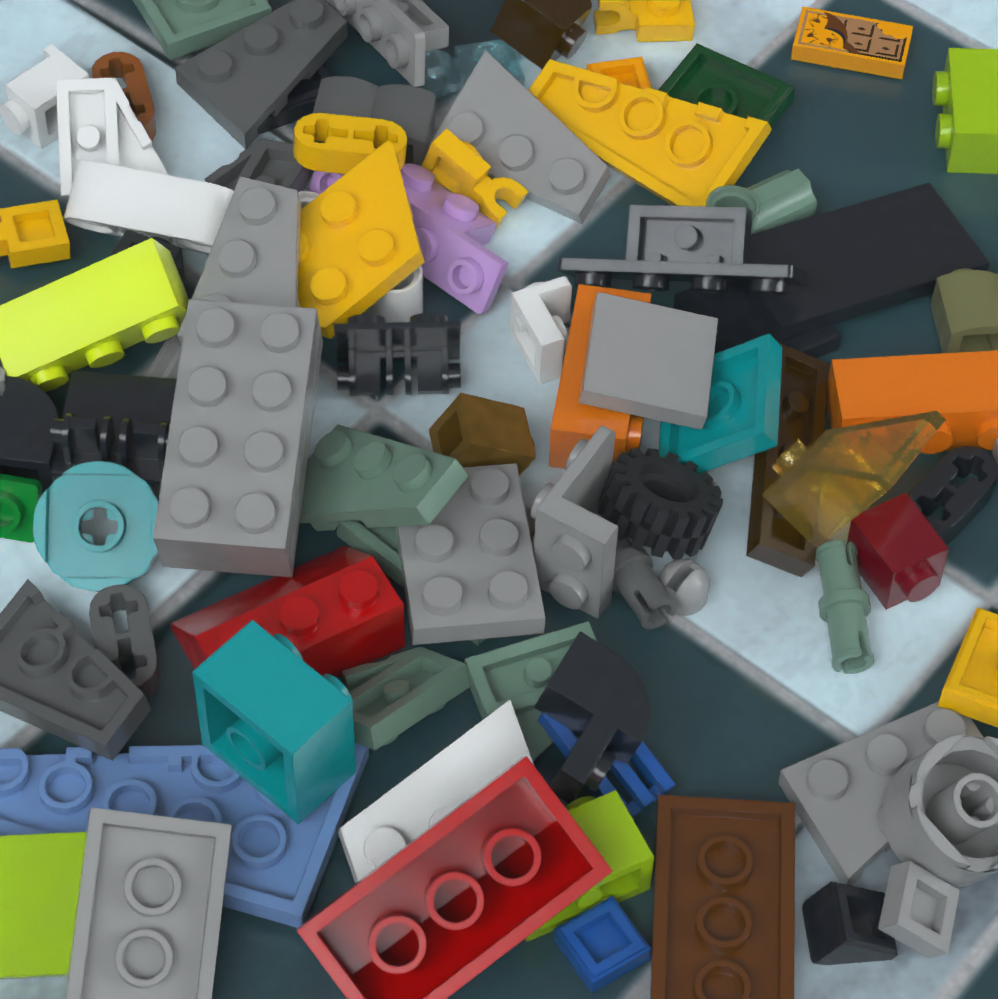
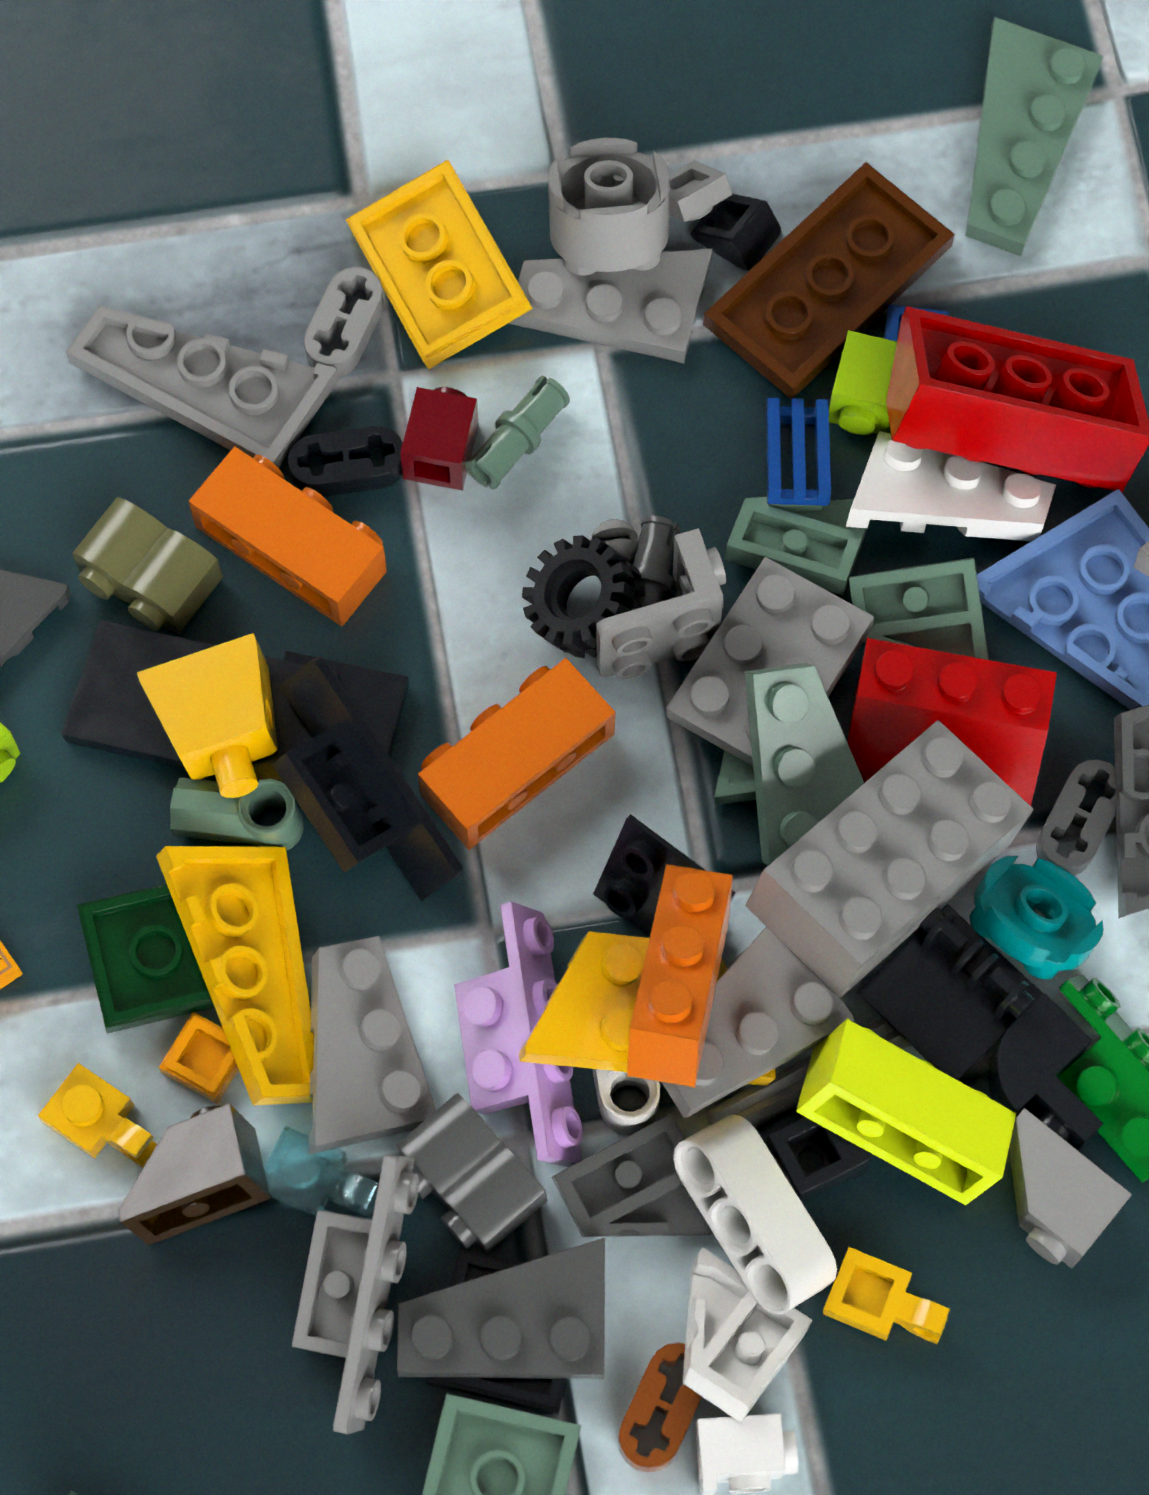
camera: 140 degrees left, 15 degrees up
teal brick [192,620,356,825] -> none
yellow beam [293,113,407,174] -> none
yellow plate [421,128,529,231] -> none
pearl gold brick [429,393,536,476] -> none
white bracket [509,276,572,384] -> none
black brick [534,631,650,804] -> none
light grey tile [579,292,718,430] -> none
teal plate [658,334,783,474] -> none
dark brown plate [746,342,829,578] -> none
clear yellow slope [762,411,946,549] -> none
none -> yellow torso [137,633,278,798]
none -> orange brick [627,864,733,1087]

